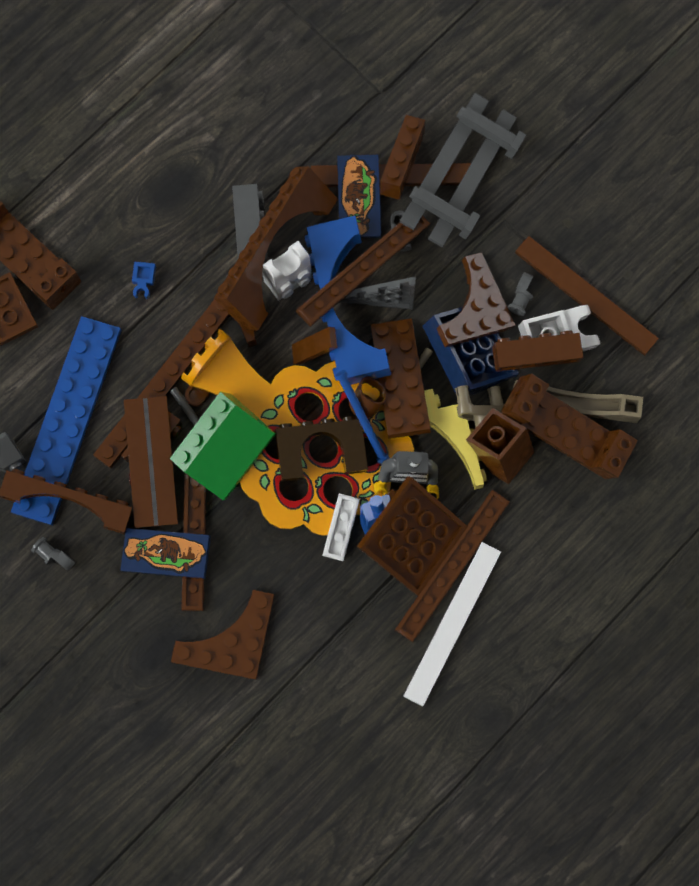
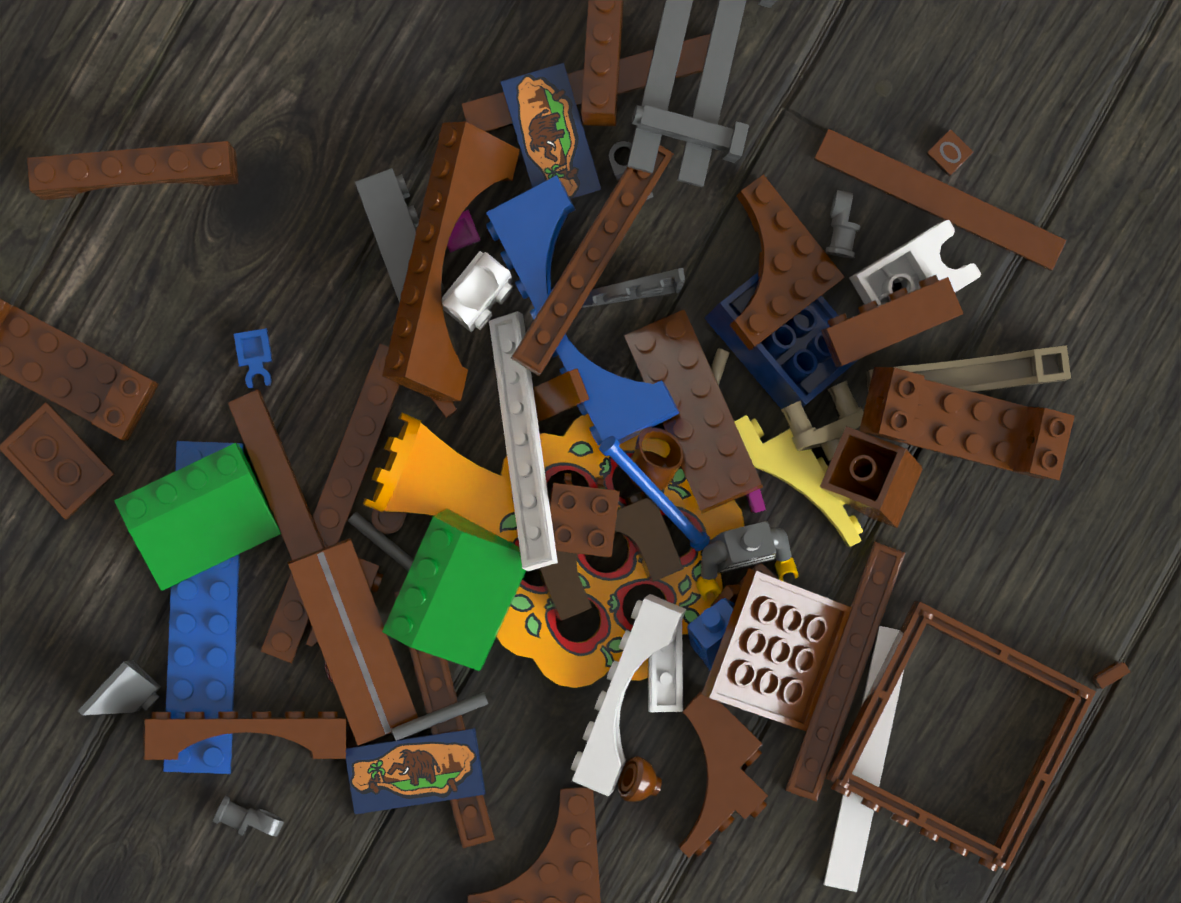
camera: 25 degrees left, 10 degrees up
none -> reddish brown arch [27,141,239,200]
none -> green slope [114,443,281,591]
none -> reddish brown tile [228,390,325,560]
none -> dark grey bar [391,692,488,741]
none -> magenta tile [447,210,481,253]
none -> white tile [489,311,558,571]
none -> reddish brown plate [550,473,620,557]
none -> white arch [571,594,686,796]
none -> reddish brown brick [618,756,662,802]
none -> reddish brown arch [679,688,768,858]
none -> magenta tile [746,489,766,514]
none -> reddish brown window [826,601,1096,872]
none -> reddish brown tile [927,129,973,177]
none -> reddish brown tile [1091,661,1130,689]

